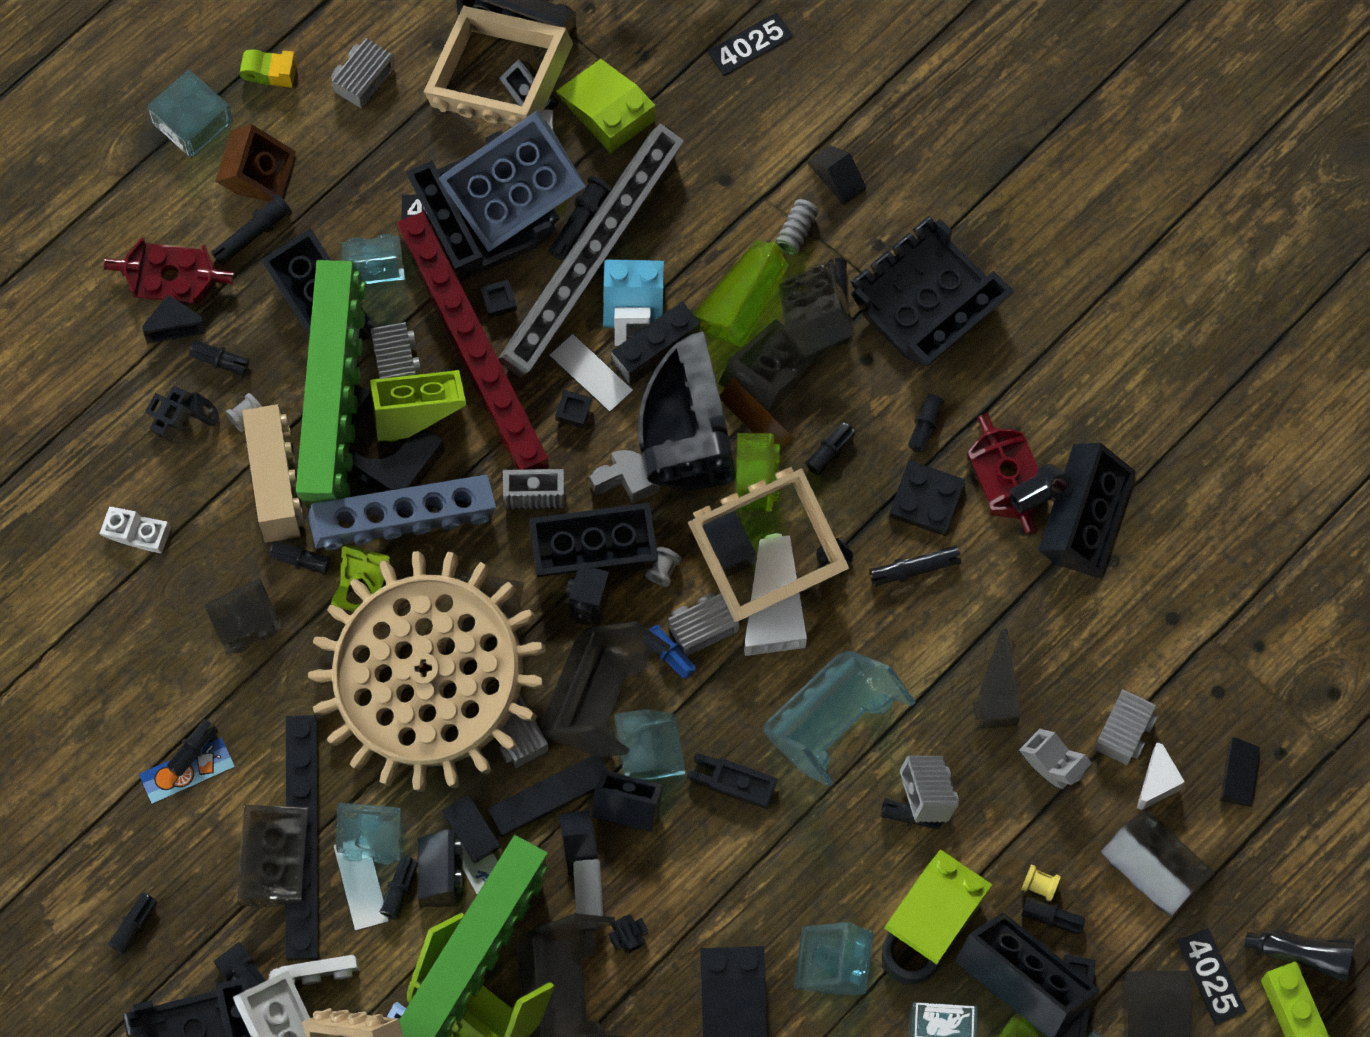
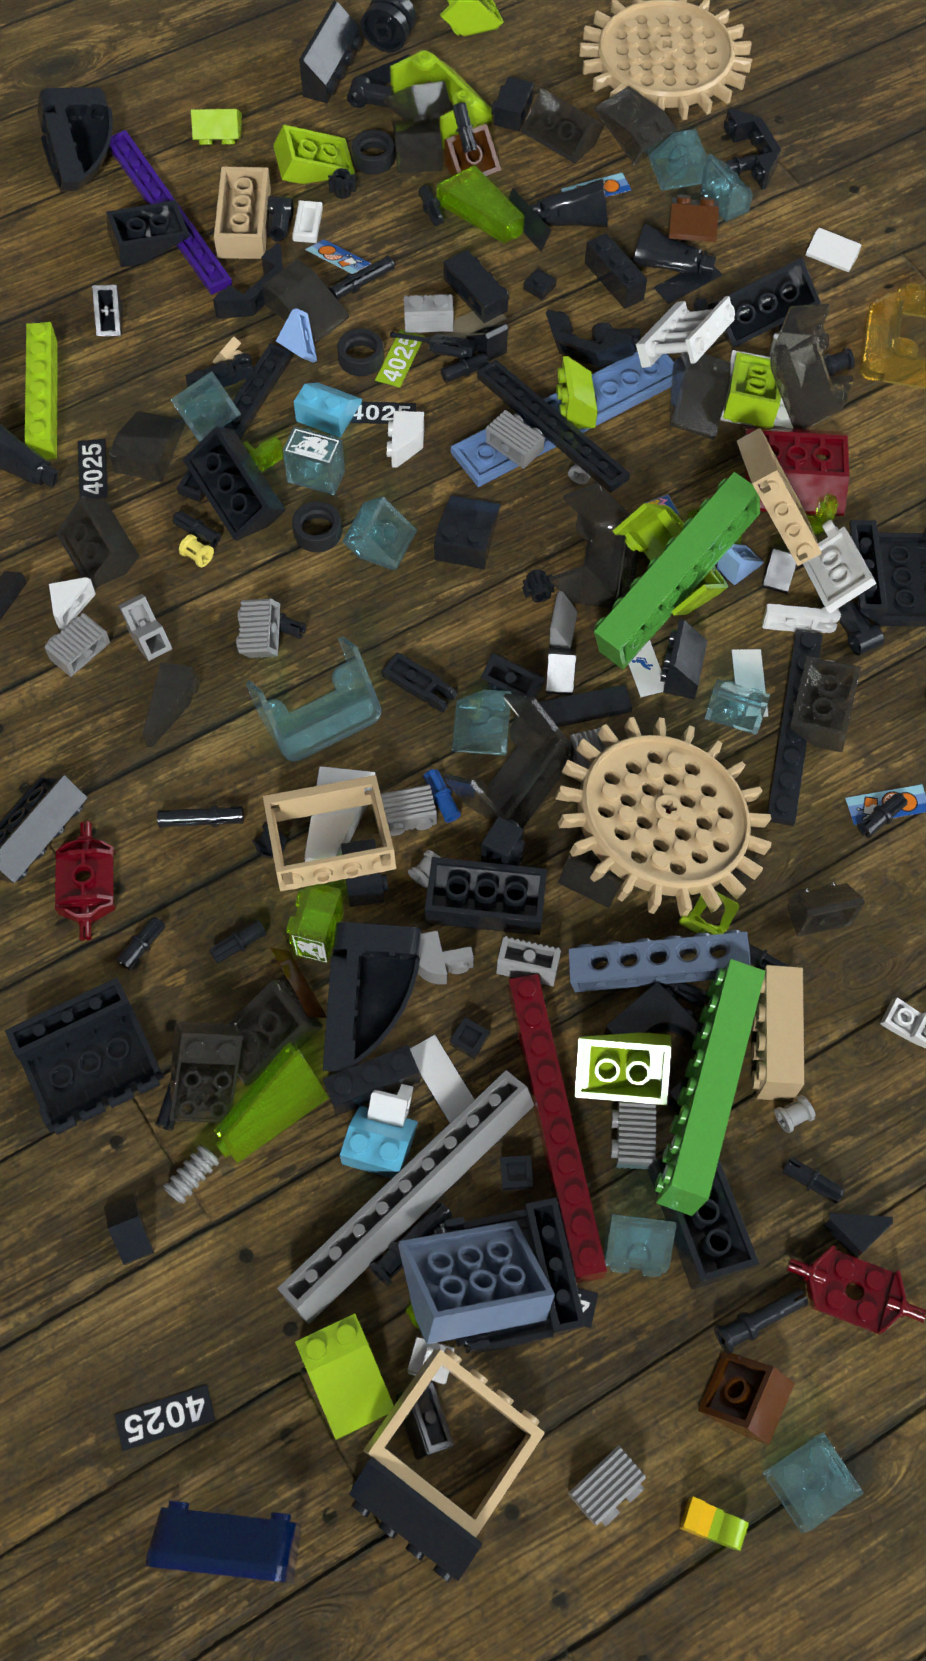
camera: 165 degrees left, 5 degrees down
black piece [145,386,219,442] -> none
black axle [379,856,418,920] -> none
black tile [442,795,501,864] -> none
lime slope [884,849,993,964] -> none
black plate [889,460,965,536] -> none
black piece [1008,464,1073,514] -> none

